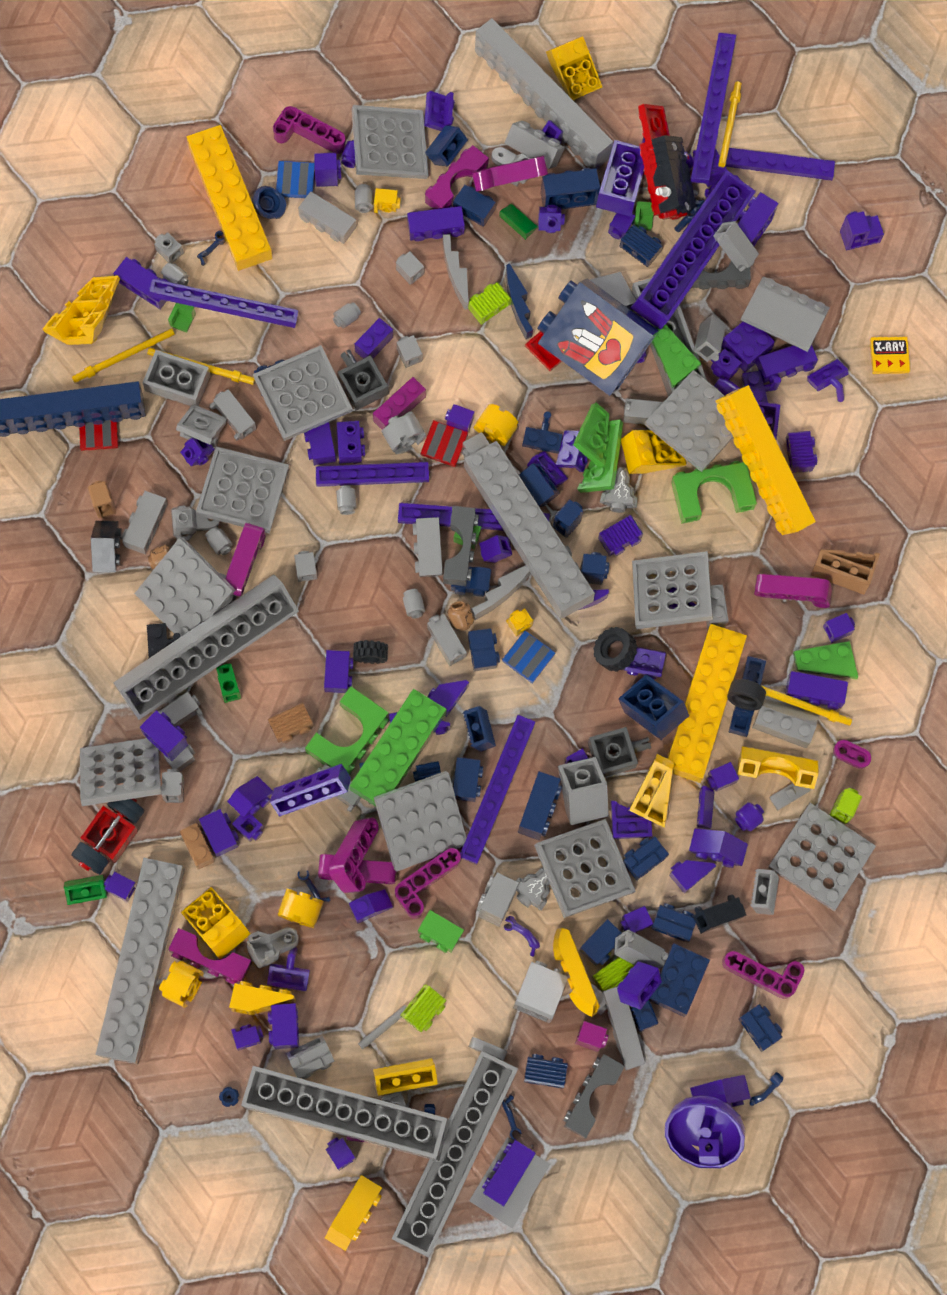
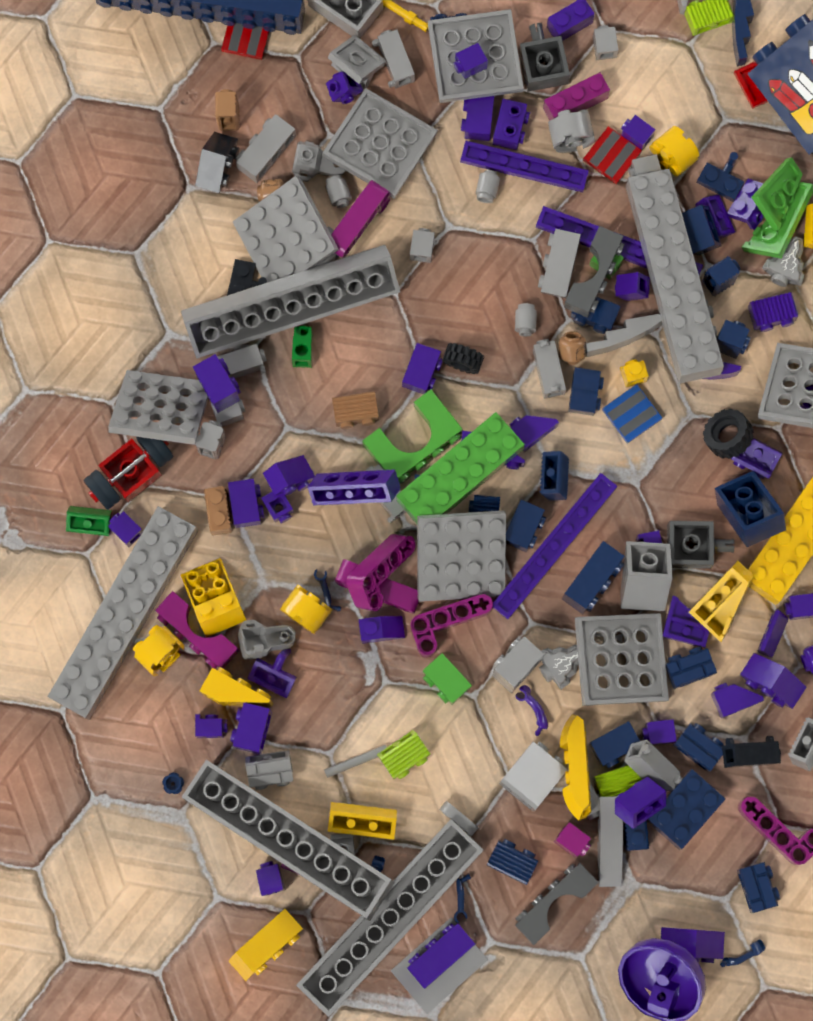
camera: 25 degrees right, 5 degrees up
none -> dark purple brick [453,43,488,79]

